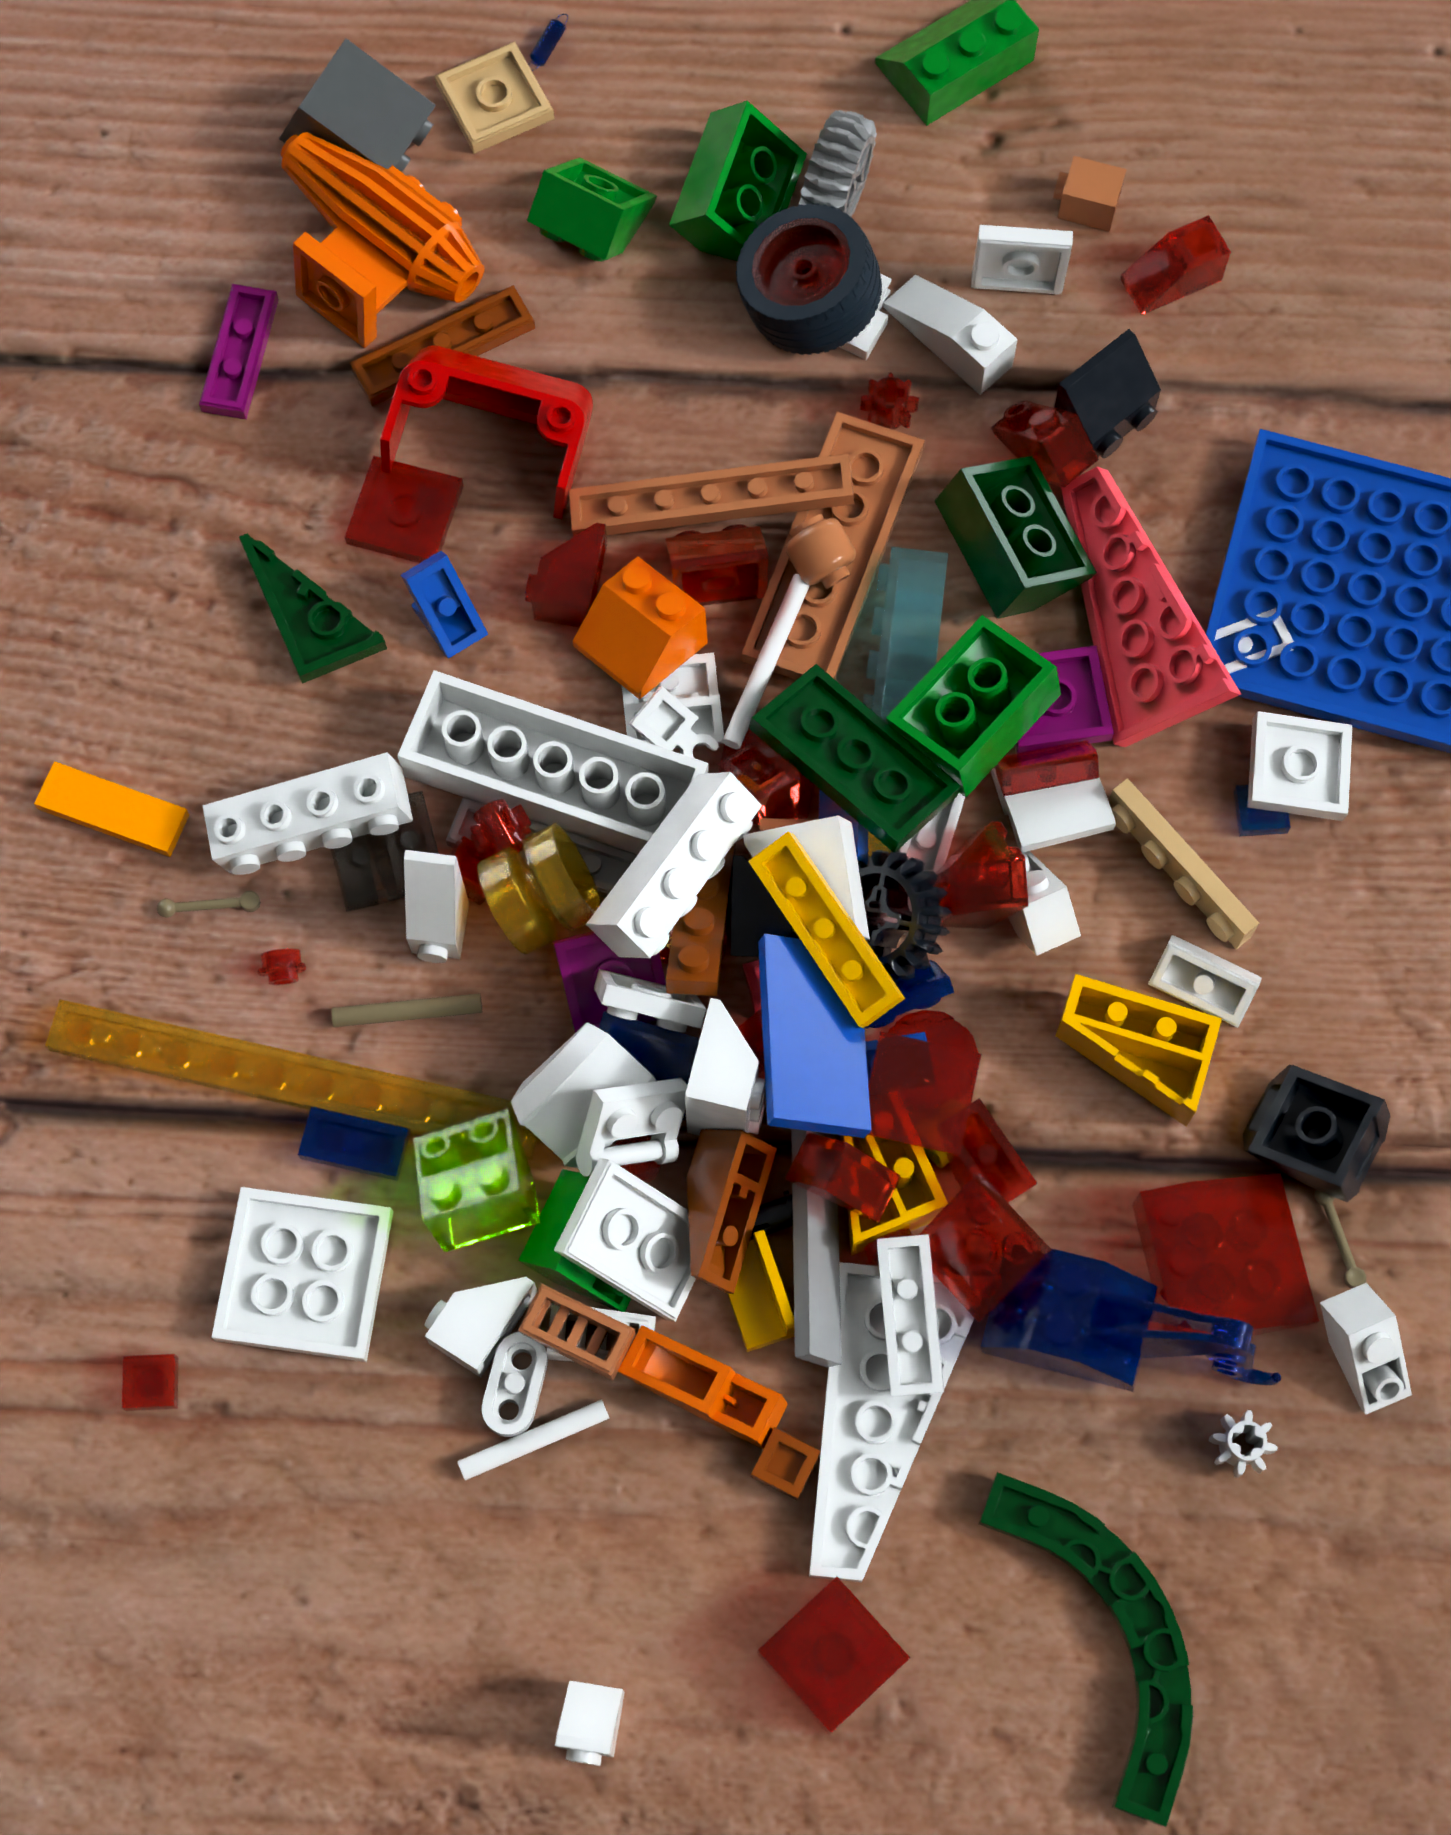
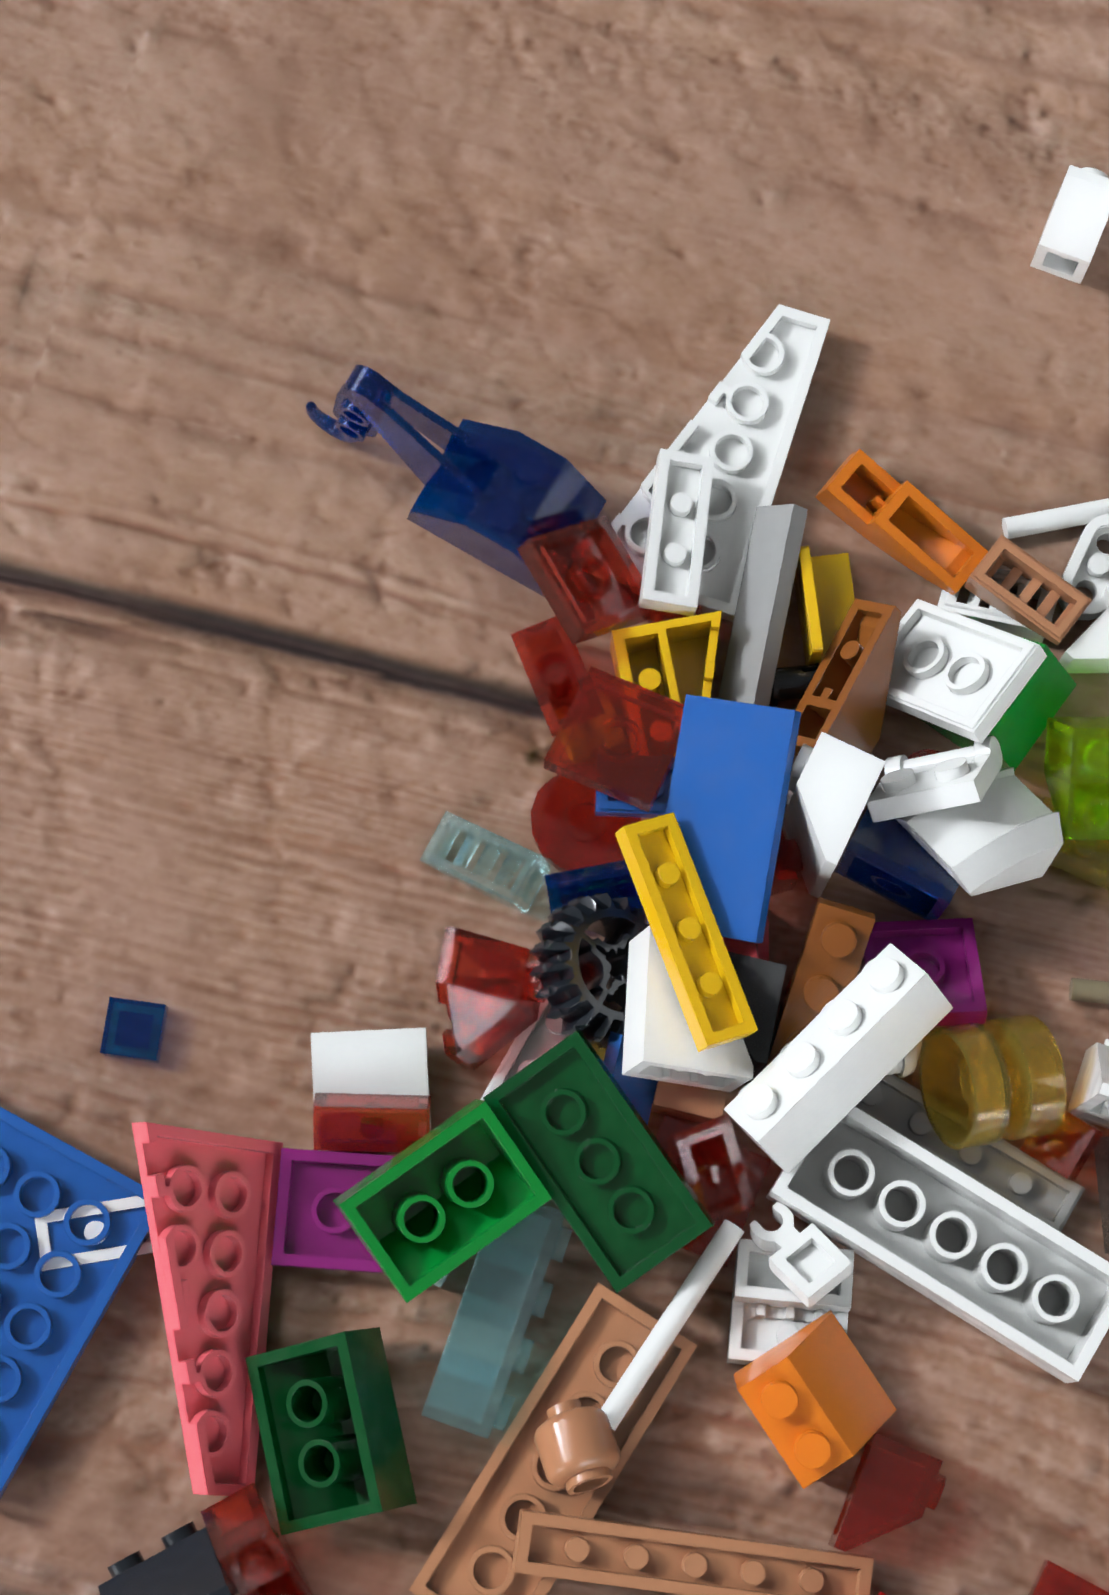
camera: 170 degrees left, 5 degrees up
blue slope [401,551,488,659] -> none
clear red gear [470,799,532,861] -> none
white plate [594,969,706,1032] -> none
clear red slope [665,524,768,606] -> none
dark orange plate [751,1427,821,1500] -> none
clear red brick [757,1576,910,1735] -> none
clear red slope [785,1133,901,1223] -> none
dark green plate [979,1472,1193,1827] -> none
white slope [984,851,1081,956] -> none
yellow wedge [1055,974,1222,1127] -> none
tan plate [1109,778,1259,950] -> none
clear red slope [1132,1173,1319,1353] -> none
white slope [1148,935,1262,1028] -> none
white gear [1209,1410,1278,1478] -> none
black slope [1243,1065,1390,1202] -> none
white plate [1247,711,1352,821] -> none
dark tan hinge [1315,1190,1366,1288] -> none
white slope [1320,1283,1412,1415] -> none
none -> clear light blue slope [420,811,550,914]

